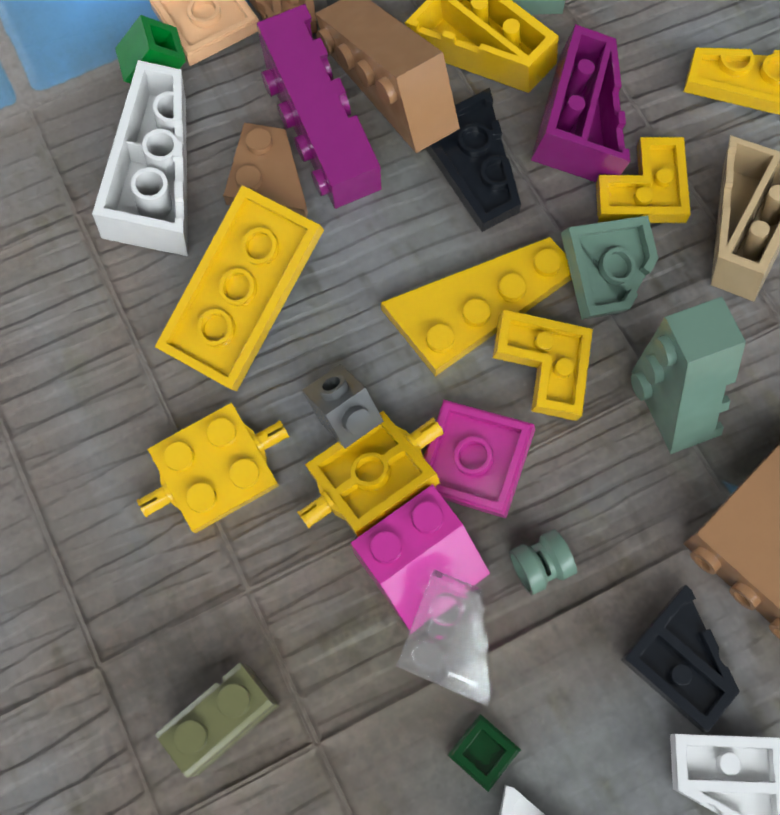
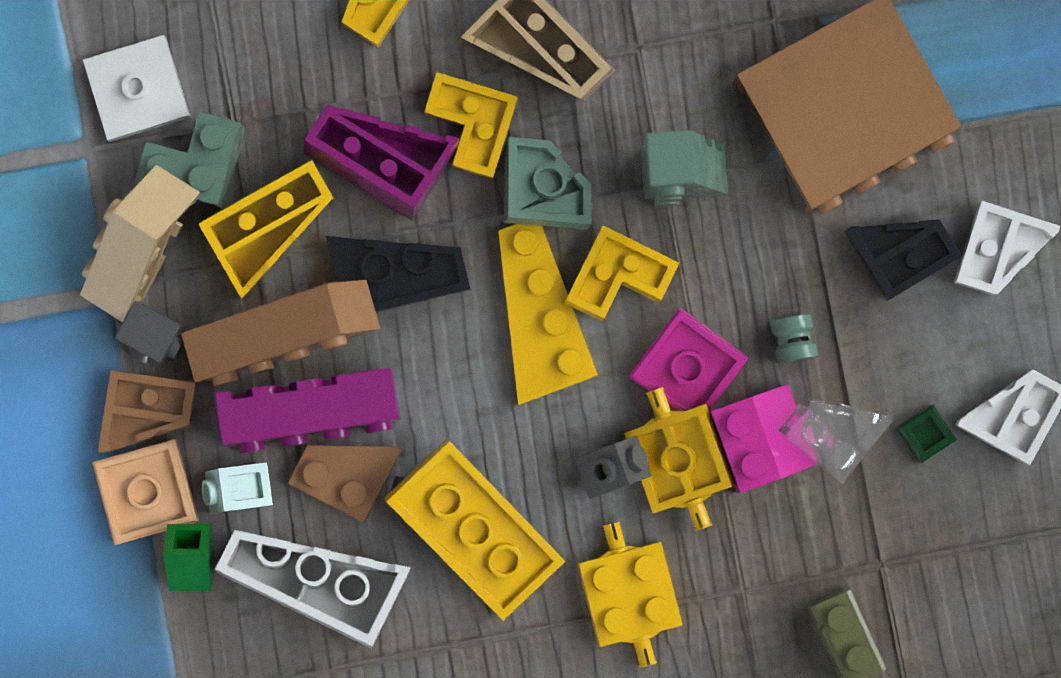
camera: 80 degrees left, 15 degrees up
none -> light aqua bracket [202,462,273,514]

